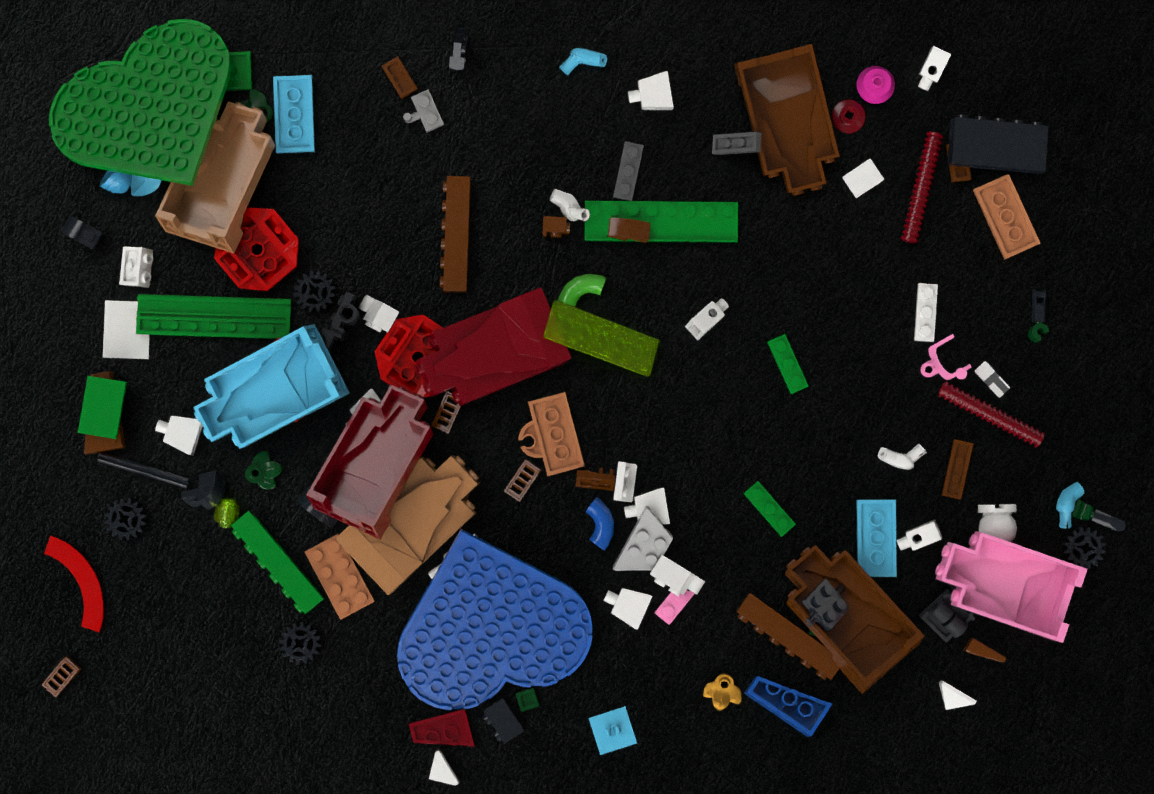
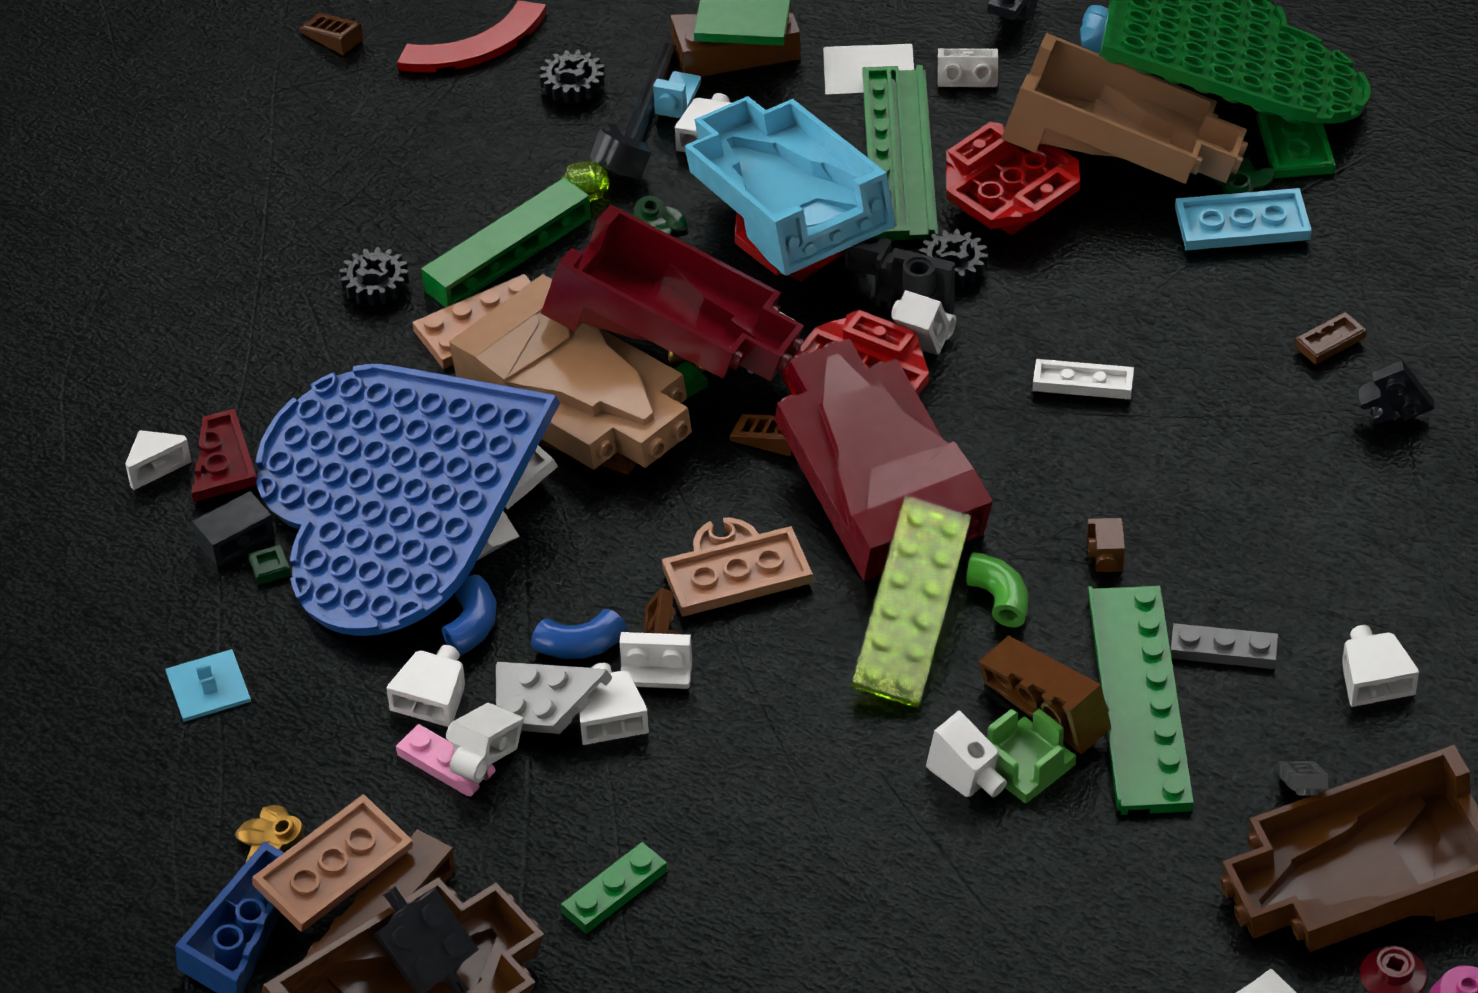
camera: 90 degrees right, 40 degrees down
light grey plate [403,90,444,132] -> none
reddish brown brick [440,176,471,293] -> none
reddish brown slope [504,459,541,502] -> none
white arm [550,189,590,221] -> none
medium azure arm [559,48,607,75] -> none
reddish brown slope [608,218,650,243] -> none
green plate [767,334,809,394] -> none
none -> nougat plate [252,794,413,932]
none -> blue cylinder [442,575,497,657]
none -> medium azure bracket [653,71,701,118]
none -> reddish brown wedge [978,636,1112,754]
none -> bright green panel [987,709,1076,804]
none -> white plate [1033,359,1134,400]

